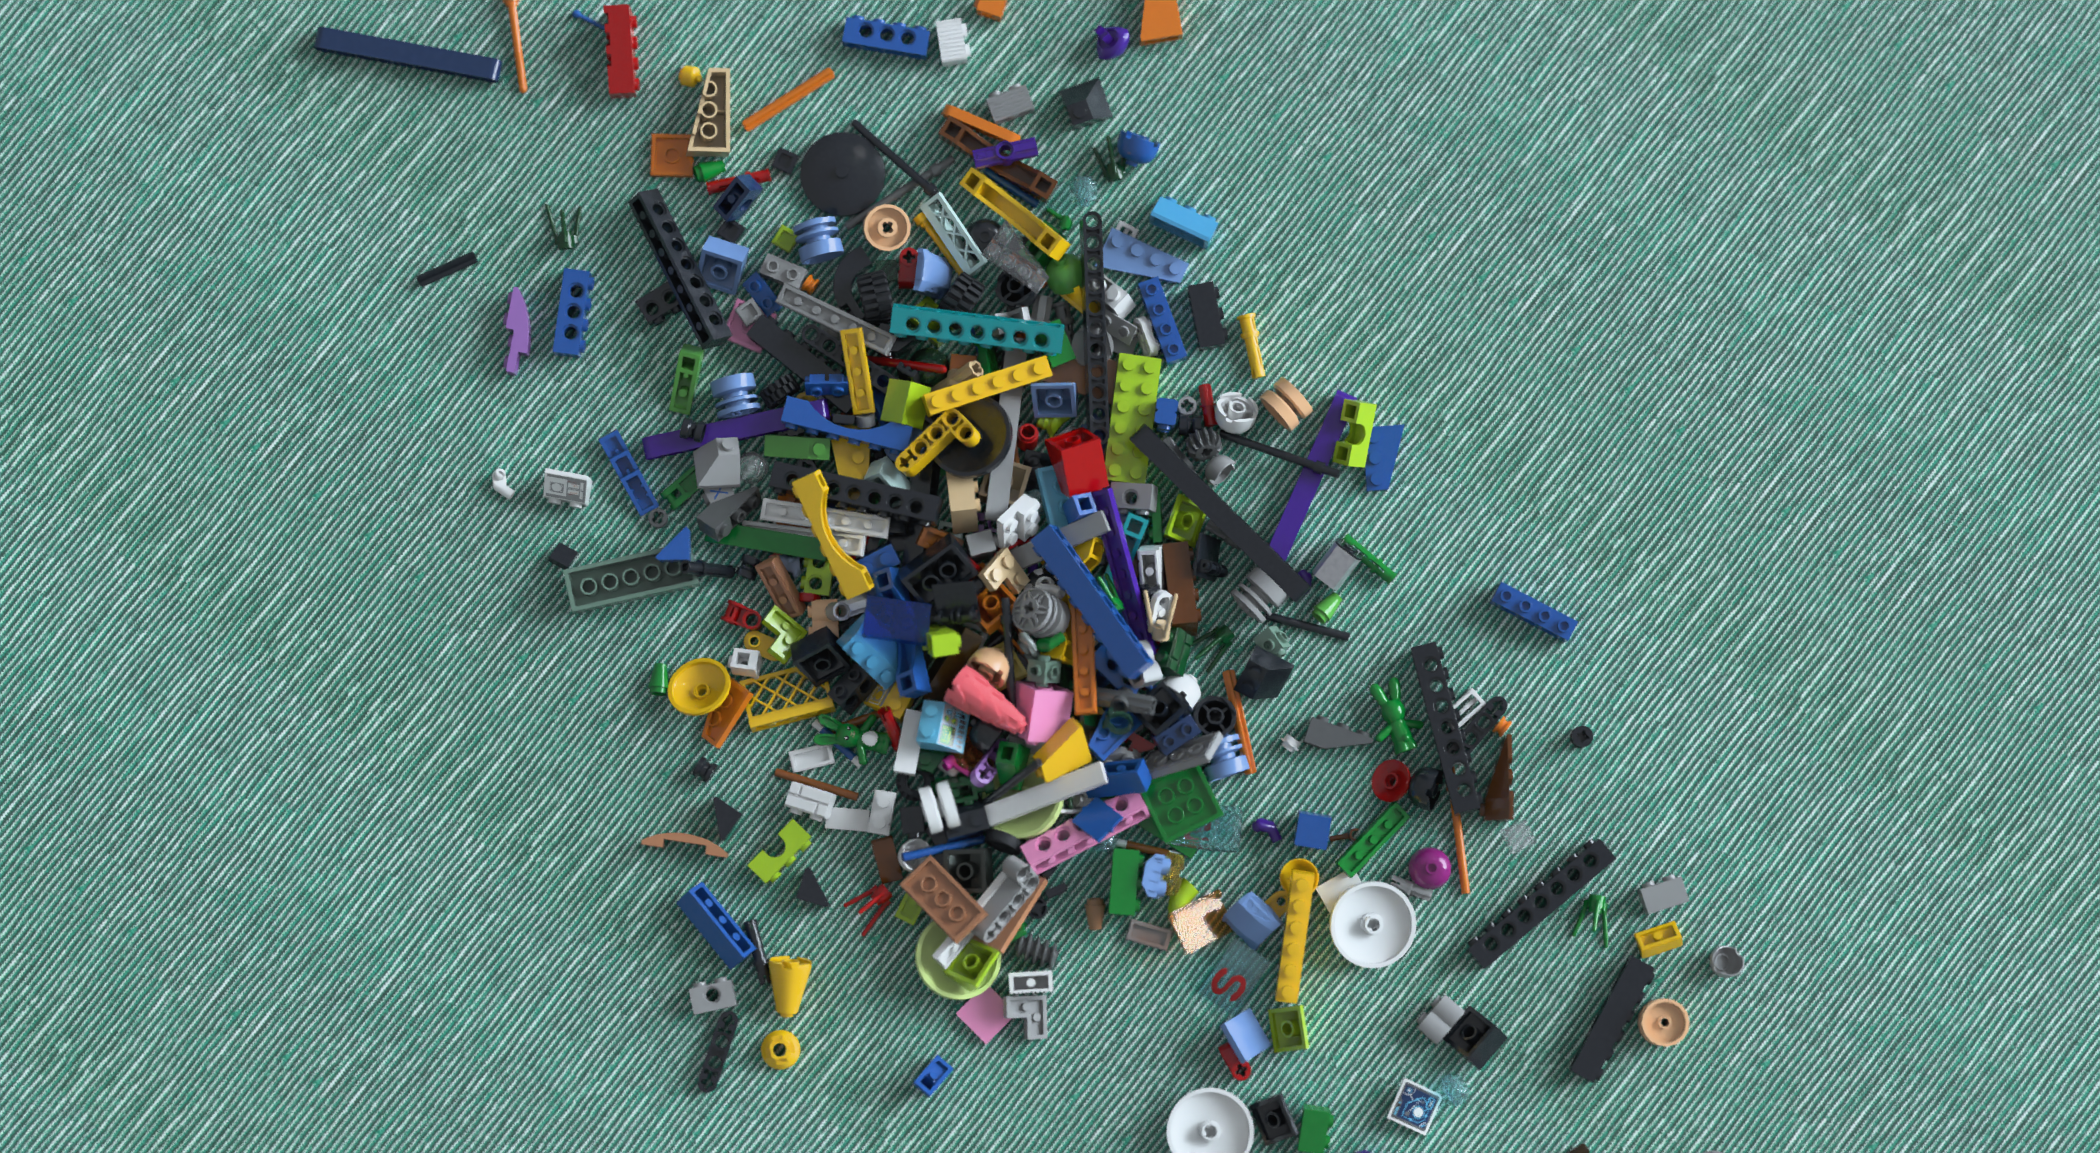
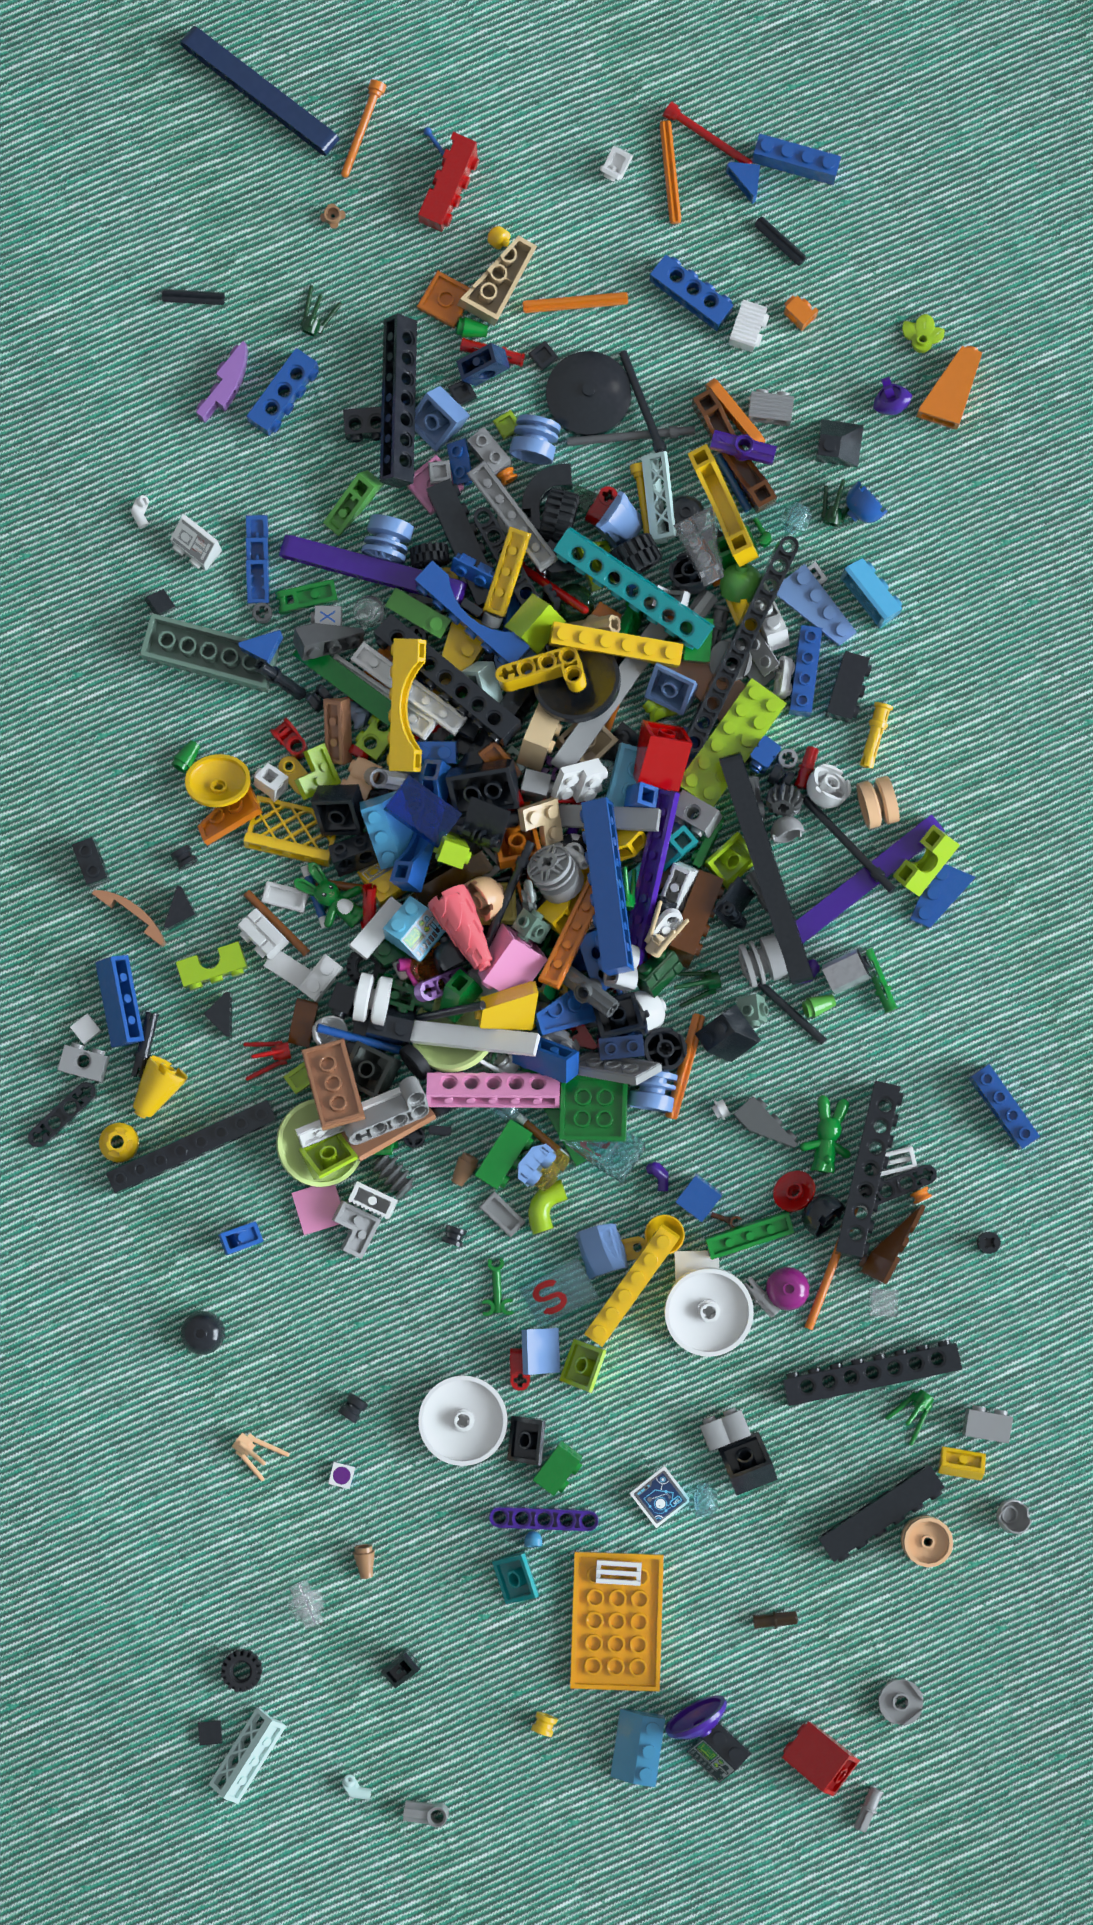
camera: 30 degrees right, 0 degrees up
black wheel [680,417,707,443] -> none
light grey slope [693,437,740,489] -> none
light nougat wheel [863,204,911,251] -> none
red brick [1016,424,1039,452] -> none
green arm [1036,631,1066,653] -> none
blue piece [1072,796,1123,843] -> none
piece [1102,707,1133,735] -> none
clear orange piece [1168,890,1233,955] -> none
none -> white tile [70,1013,101,1045]
none -> black brick [72,837,111,888]
none -> black brick [106,1100,278,1194]
none -> medium nougat plate [320,203,346,229]
none -> black wheel [441,1225,467,1248]
none -> green bar [482,1258,514,1316]

